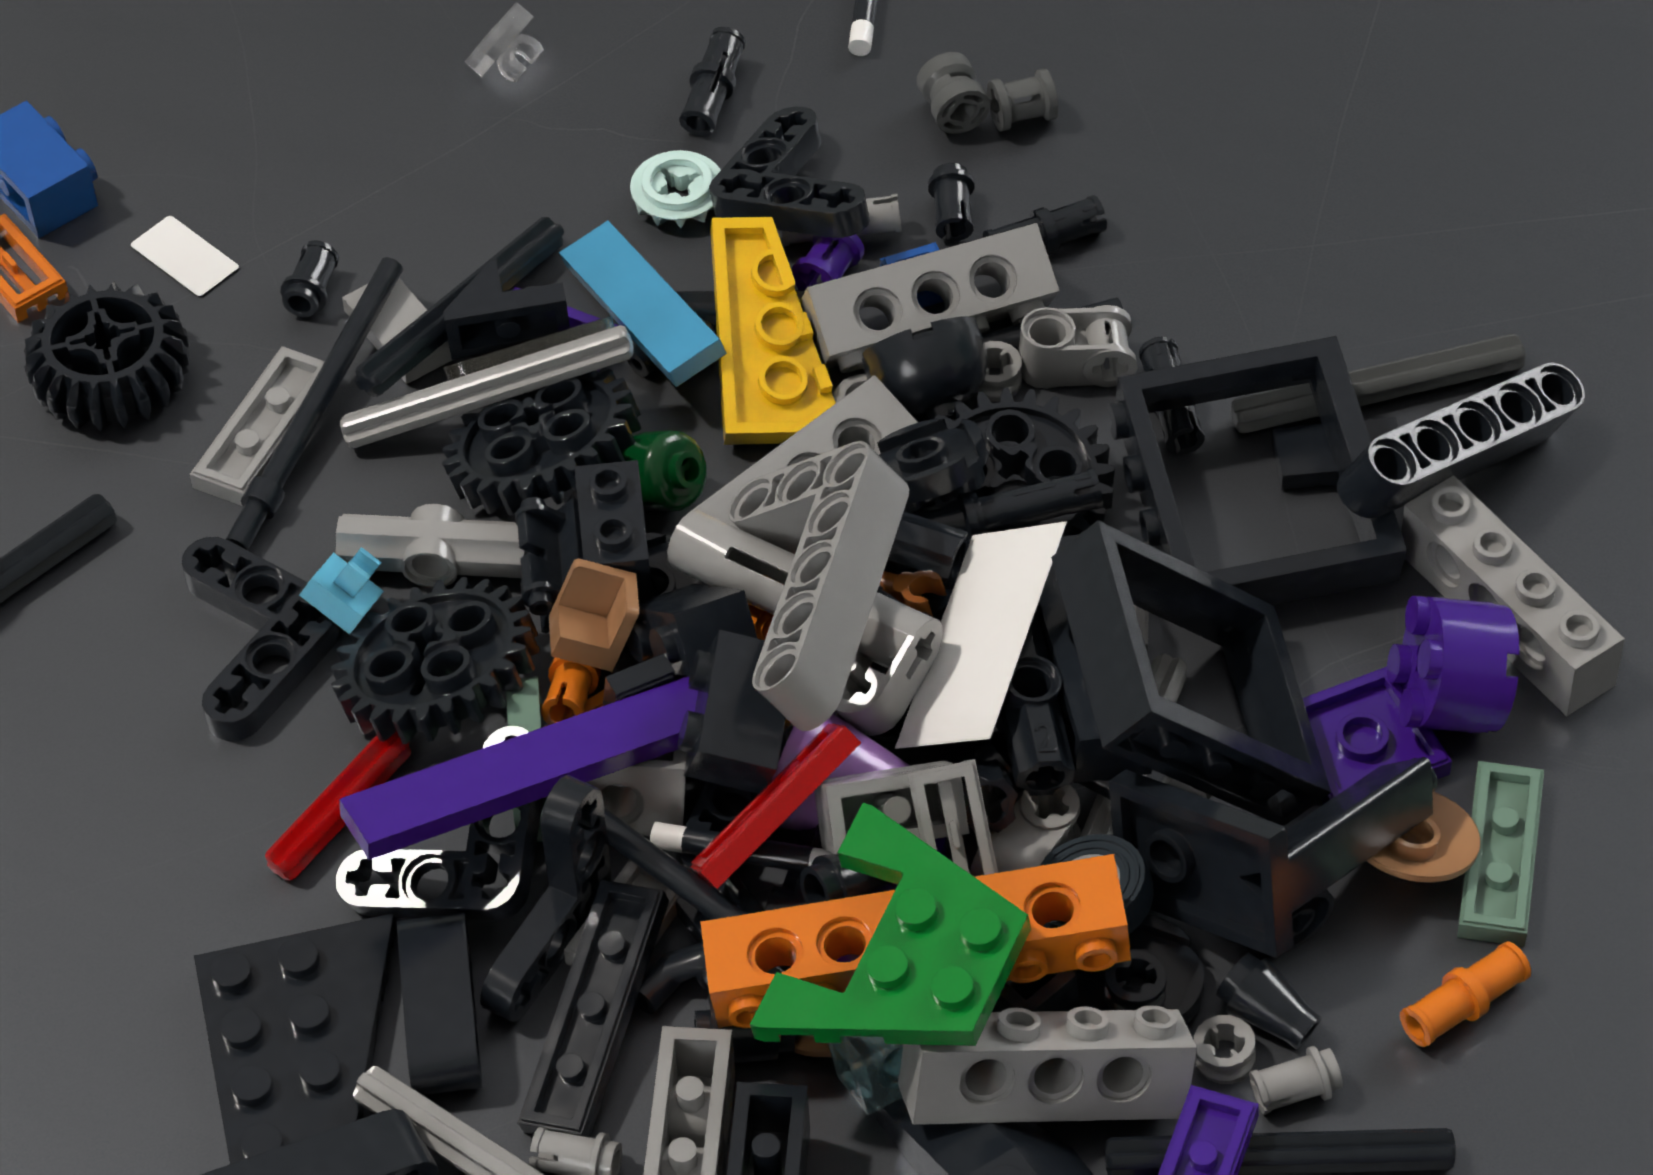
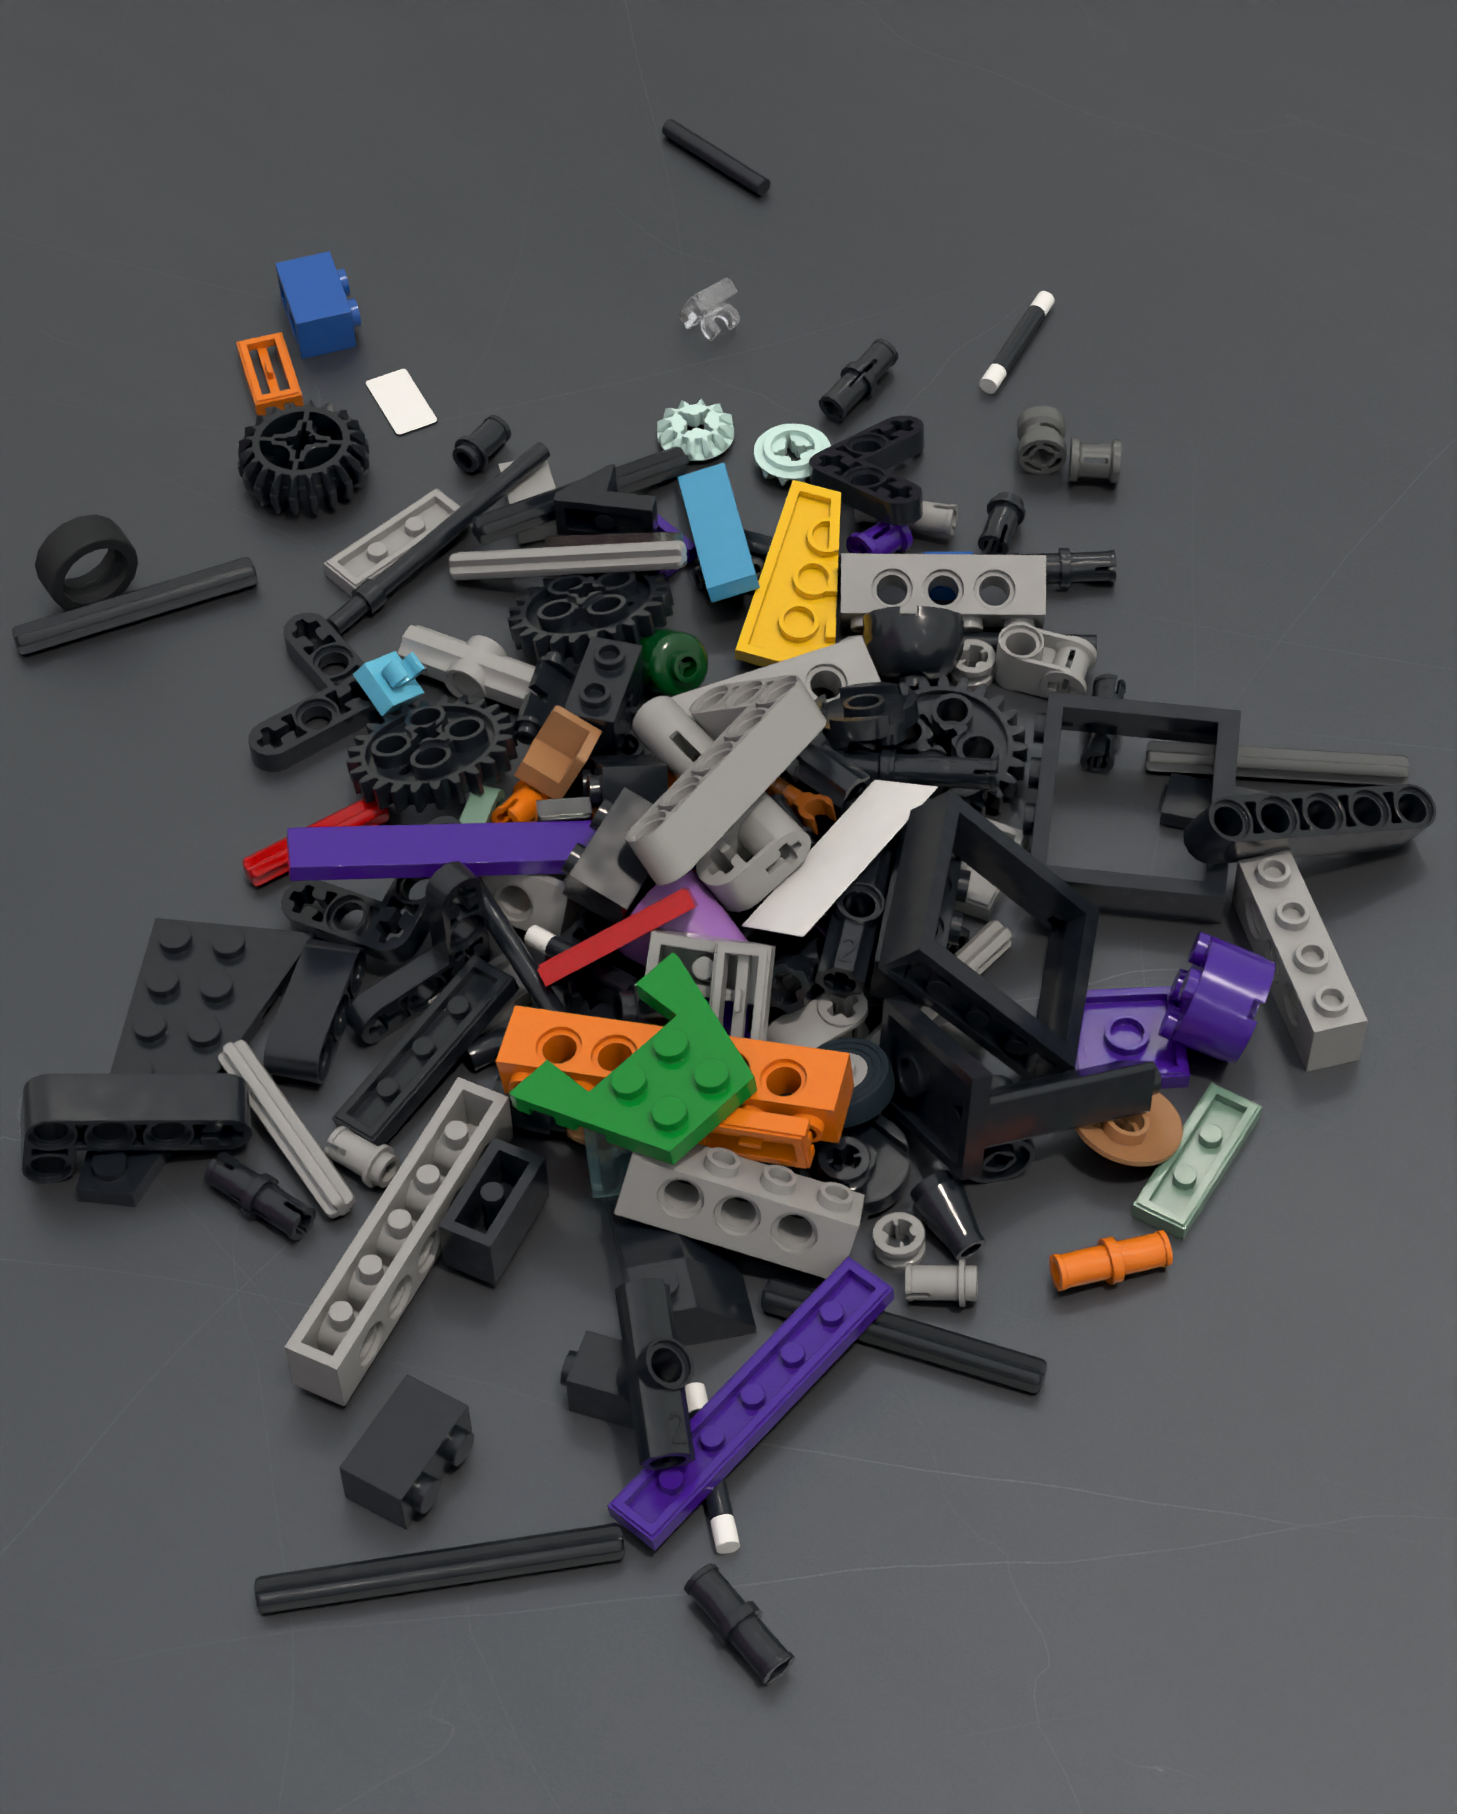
camera: 20 degrees right, 0 degrees up
none -> light aqua gear [657,398,734,461]
none -> orange tile [698,1108,815,1169]

